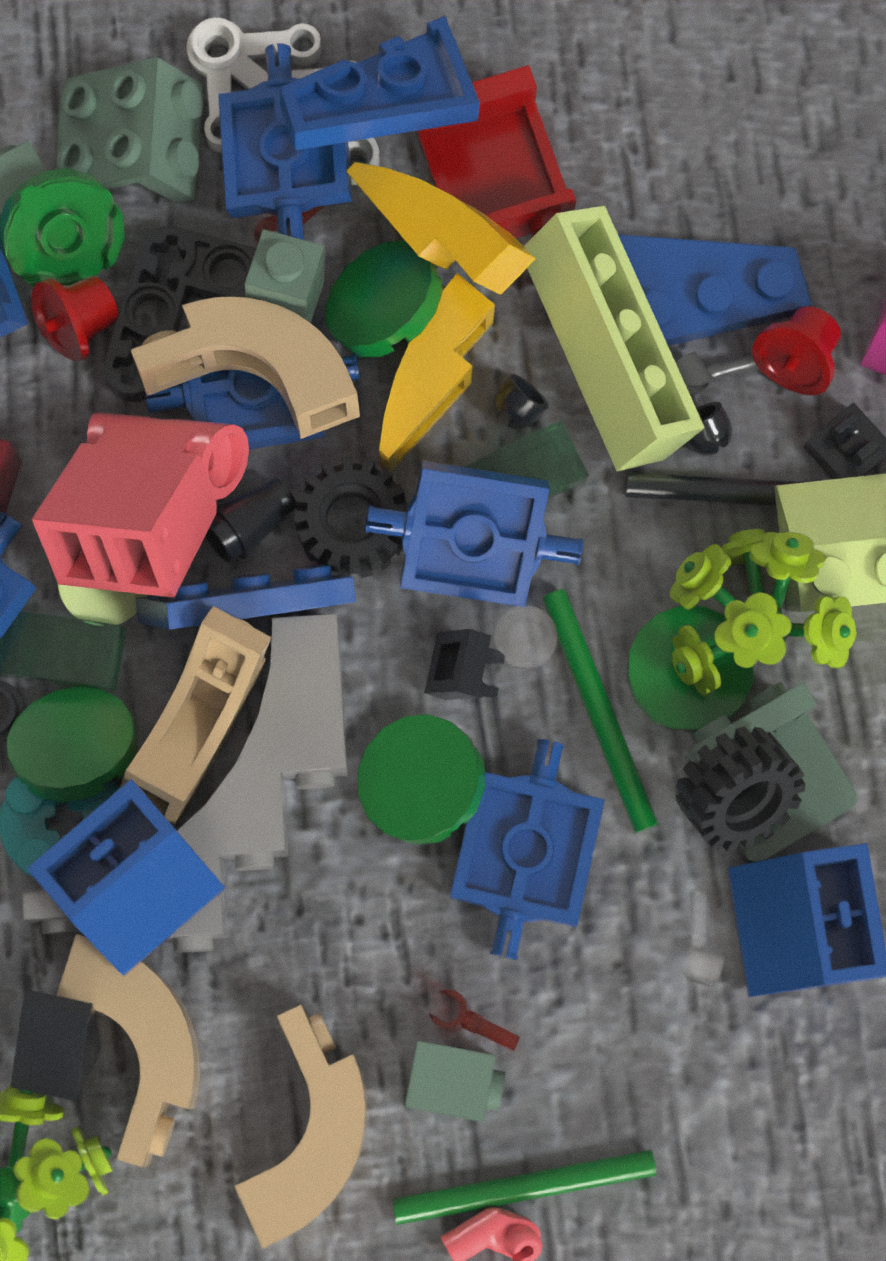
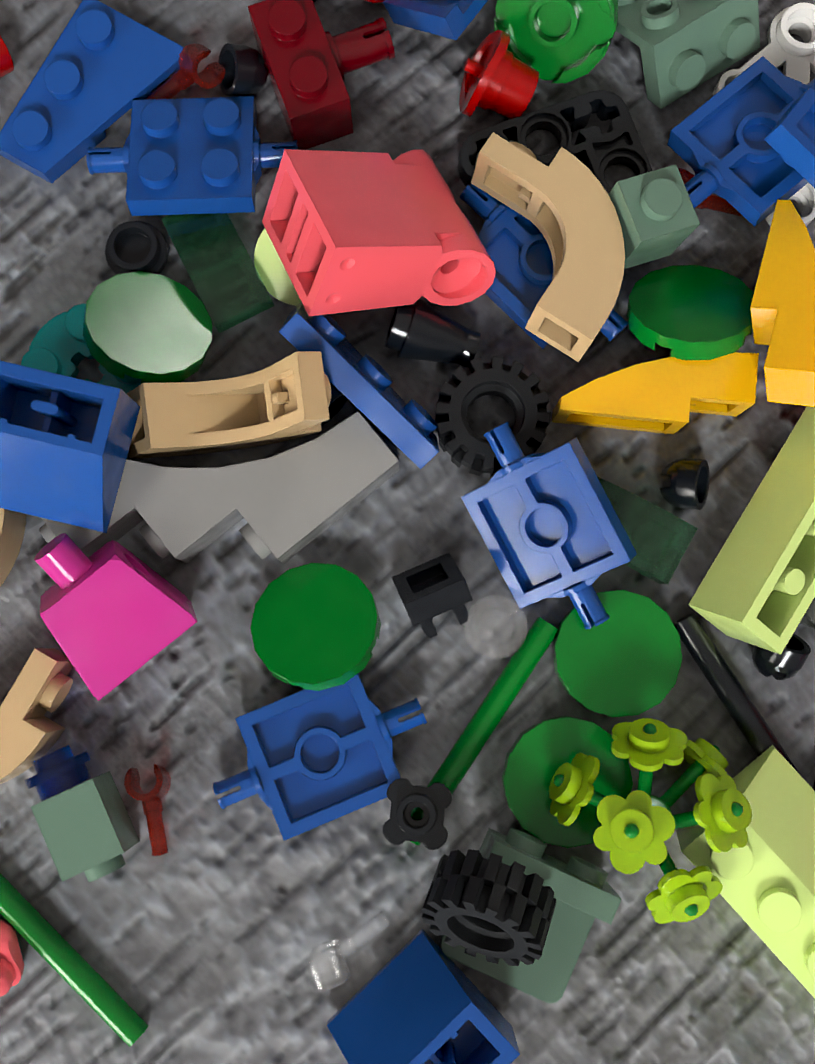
camera: 55 degrees right, 5 degrees up
none -> clear blue plate [24,745,91,801]
none -> dark pink torso [34,533,198,701]
none -> black plate [383,778,452,850]
none -> green tile [553,590,682,718]

